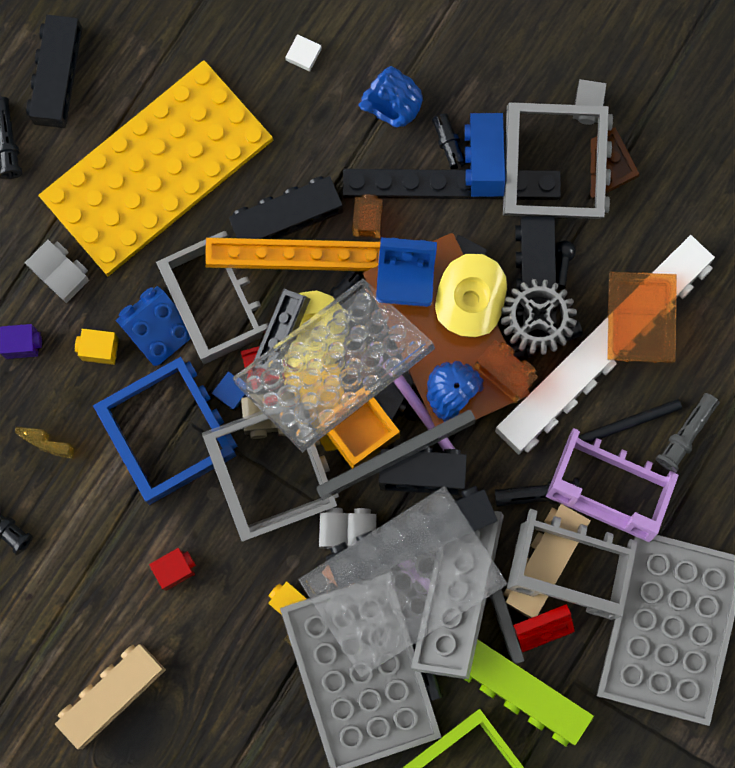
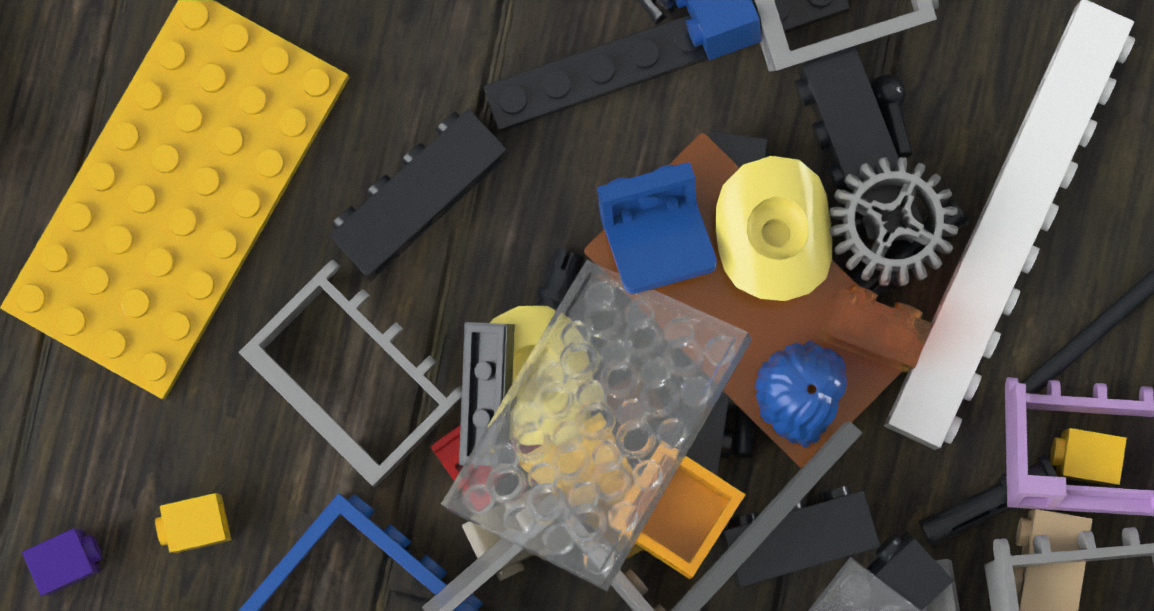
camera: 25 degrees left, 5 degrees up
light grey brick [25,240,89,303] -> none
blue bracket [115,286,191,366] -> none
light orange plate [206,238,380,271] -> none
blue tile [212,372,251,411] -> none
clear orange brick [352,194,383,238] -> none
lavender bar [383,360,455,451] -> none
clear orange piece [607,272,677,363] -> none
none -> yellow brick [1050,428,1127,486]

